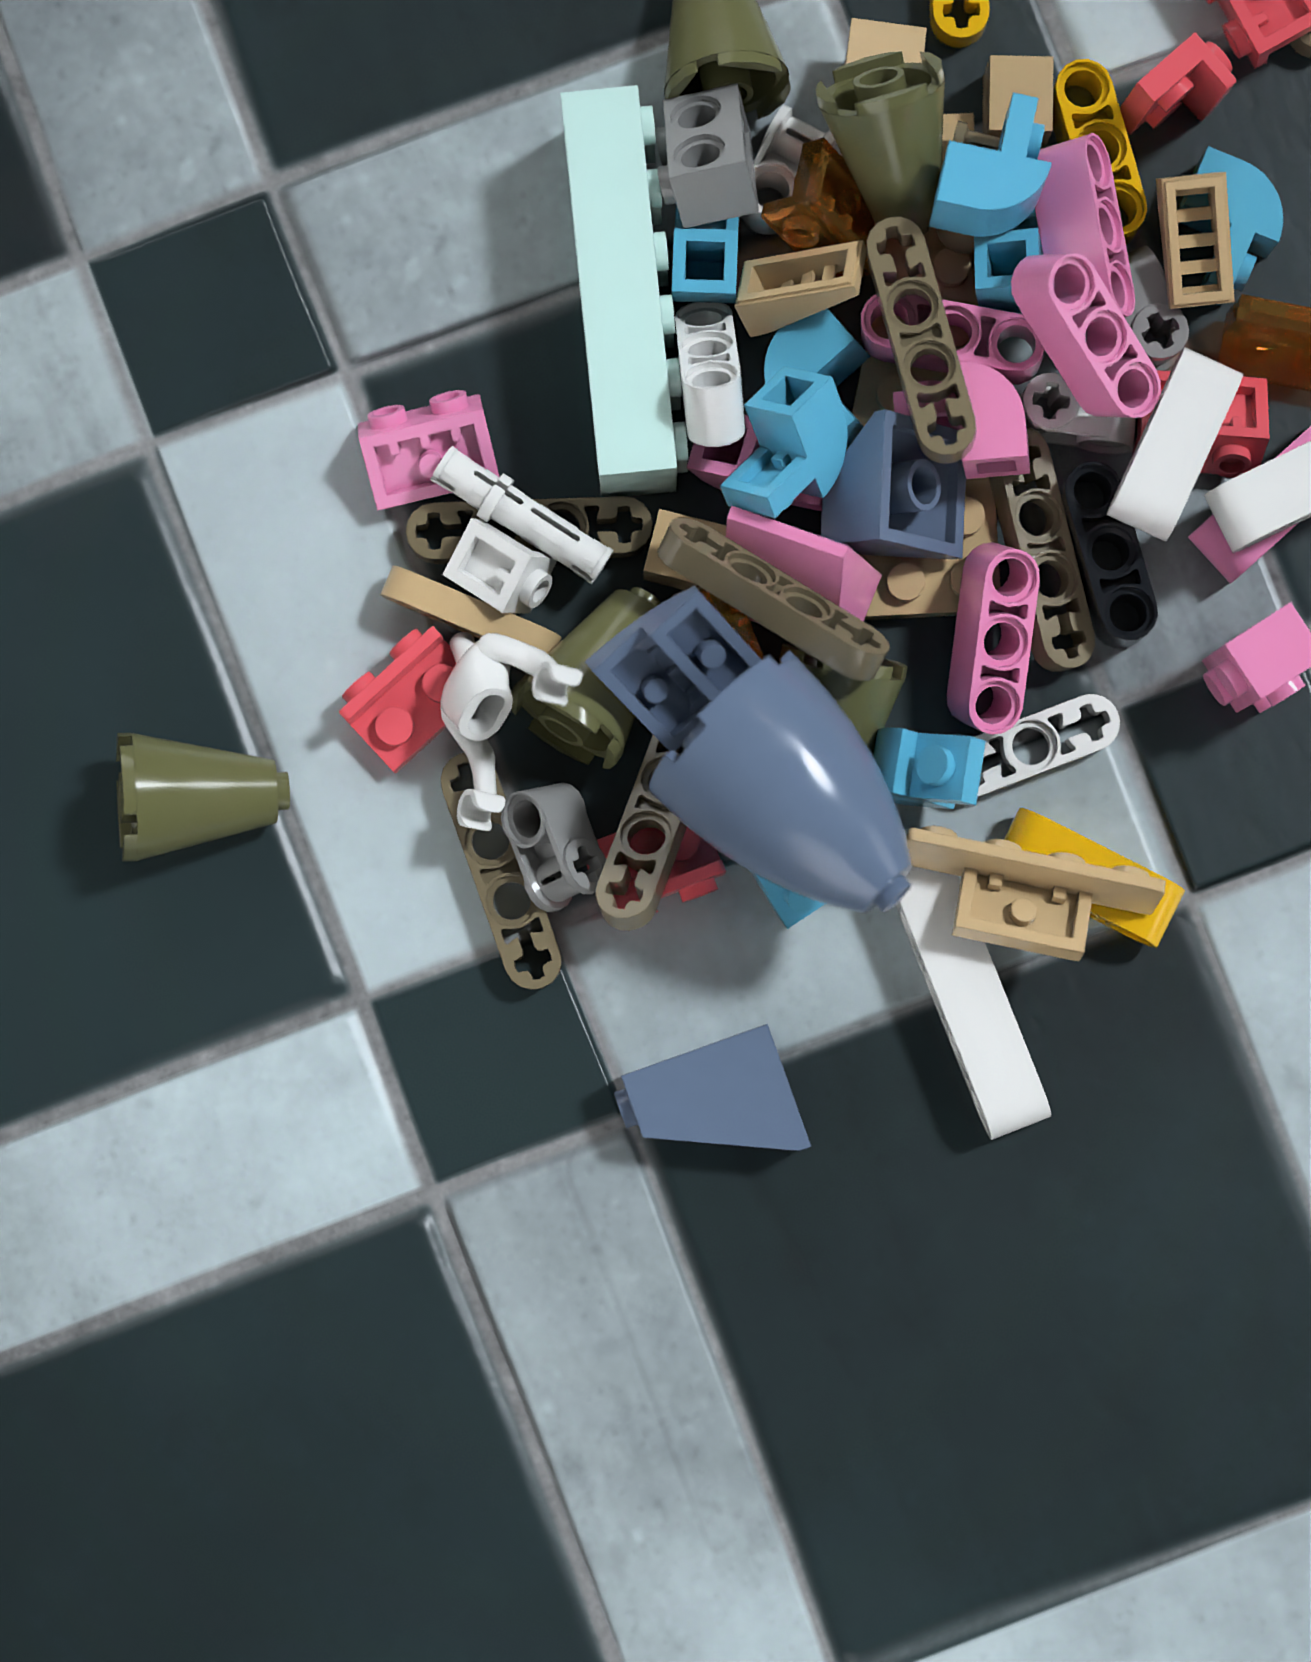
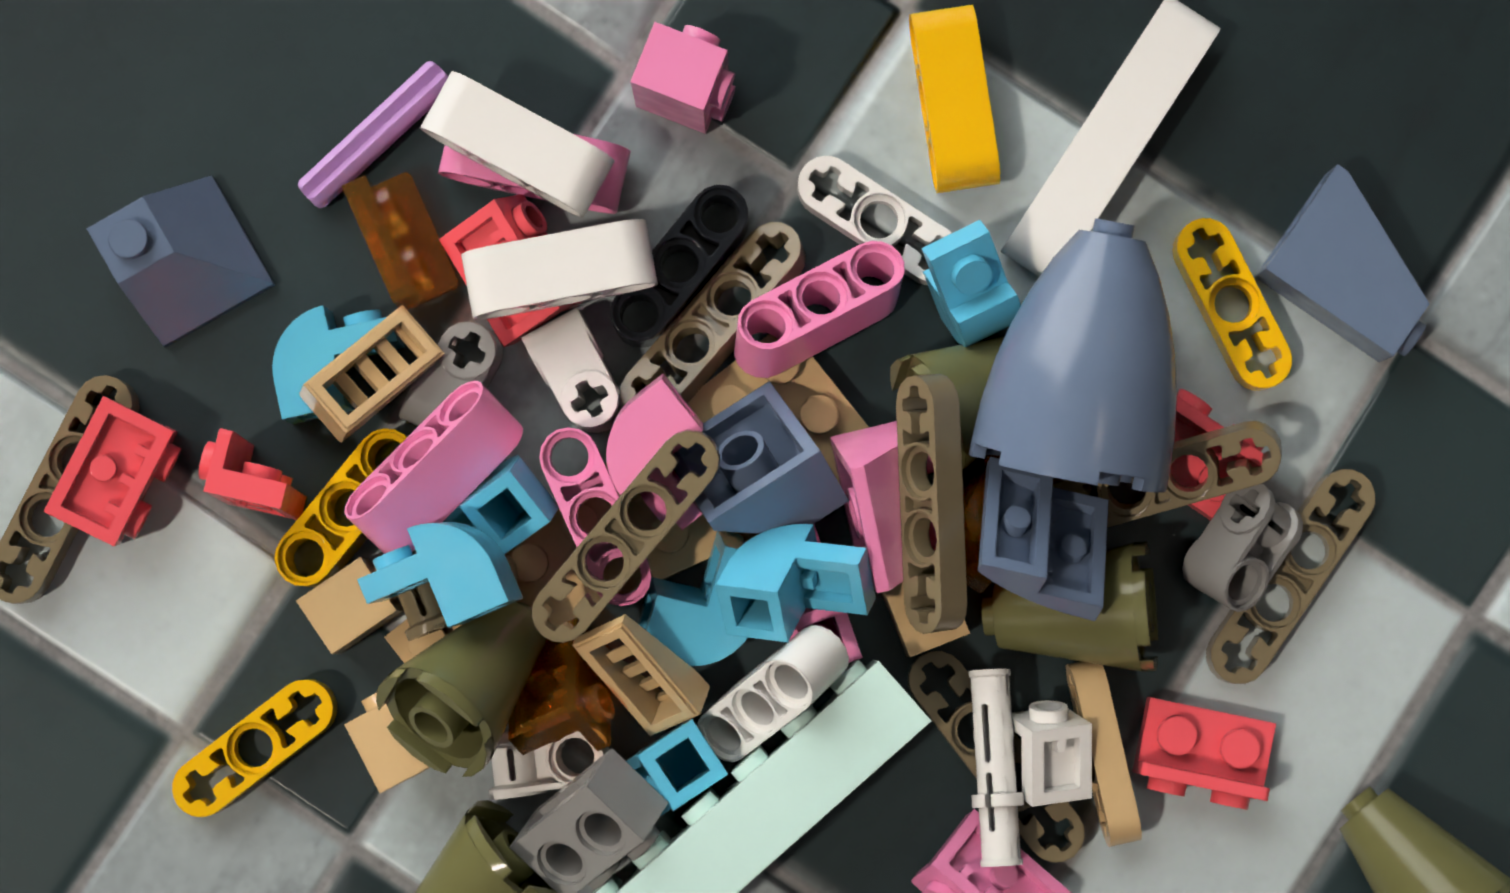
camera: 125 degrees left, 0 degrees up
white piece [440,632,583,832] -> none
tan bracket [906,826,1166,962] -> none
bright pink beam [1011,253,1161,418] -> none
none -> yellow beam [1172,218,1292,391]

